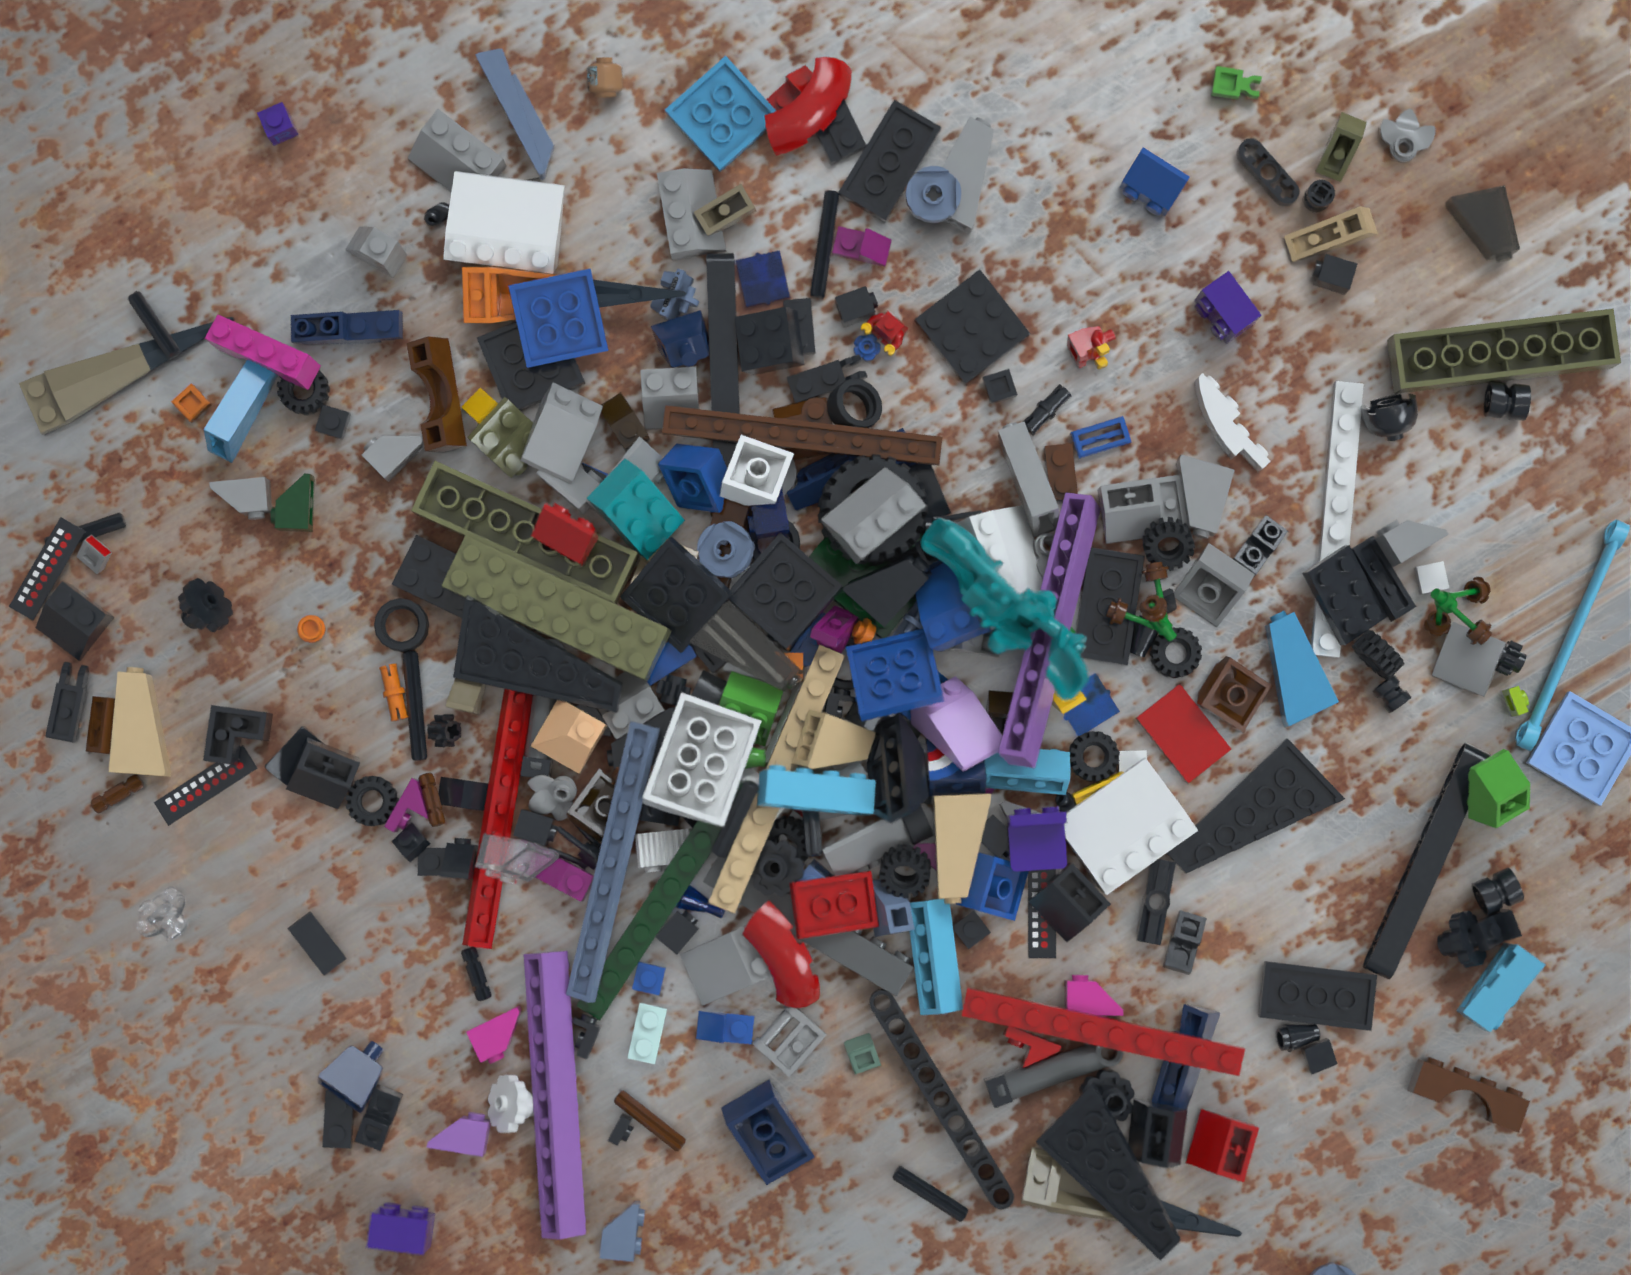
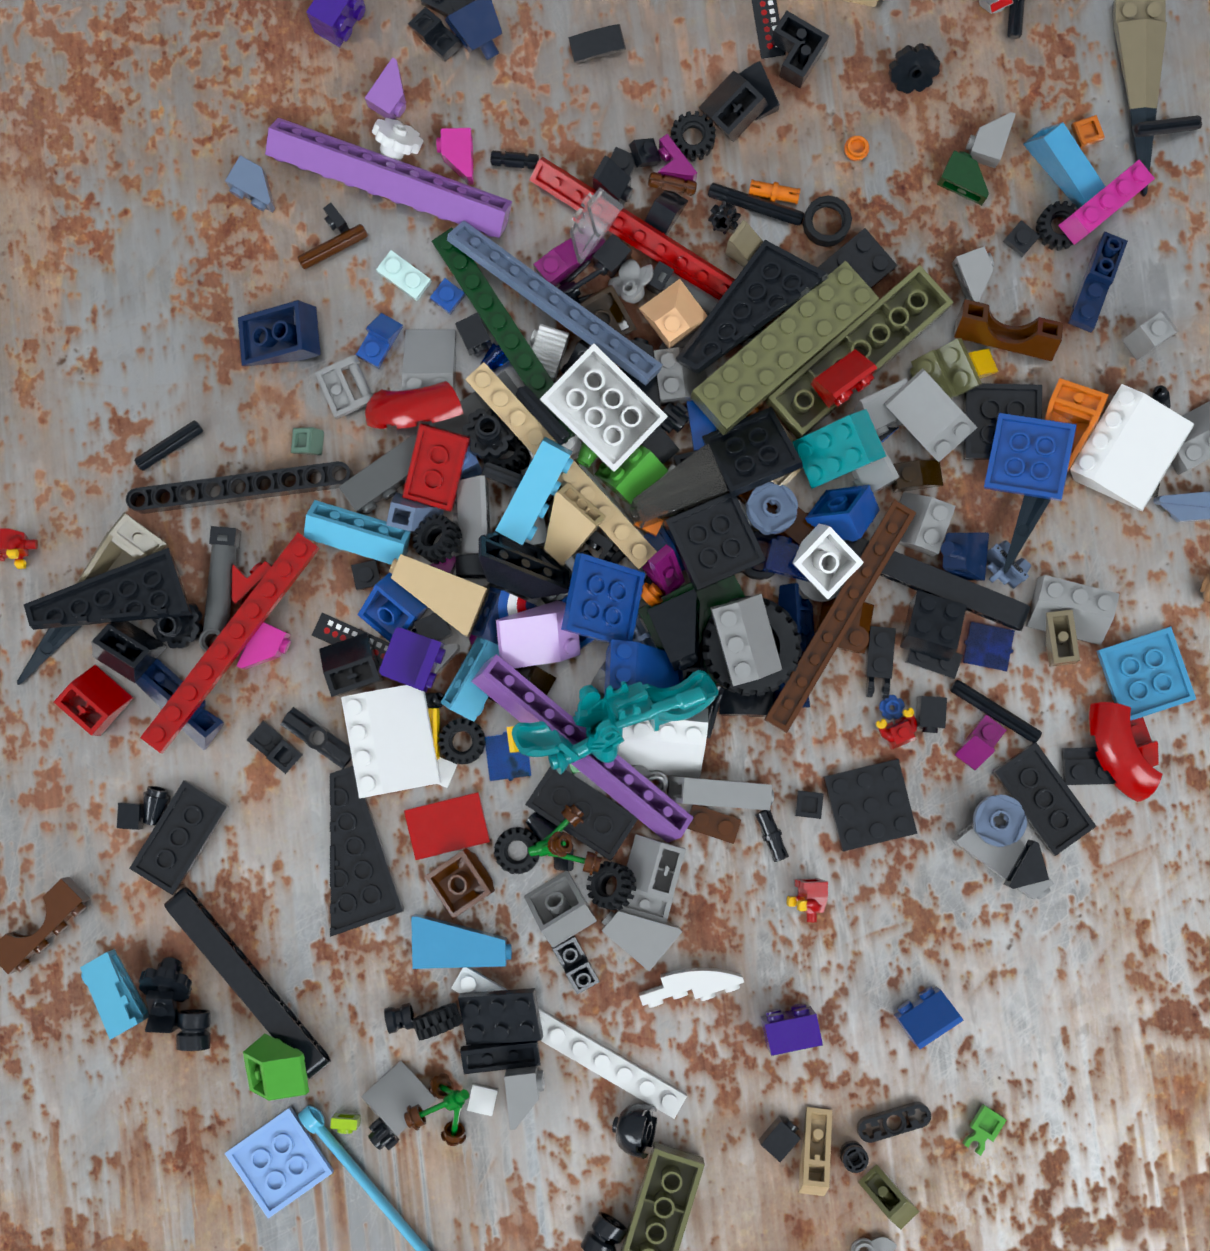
camera: 120 degrees right, 0 degrees up
black bracket [572,1013,602,1060] -> none
black tyre [827,378,882,428] -> none
blue tile [1070,416,1132,459] -> none
none -> black slope [1003,840,1049,889]

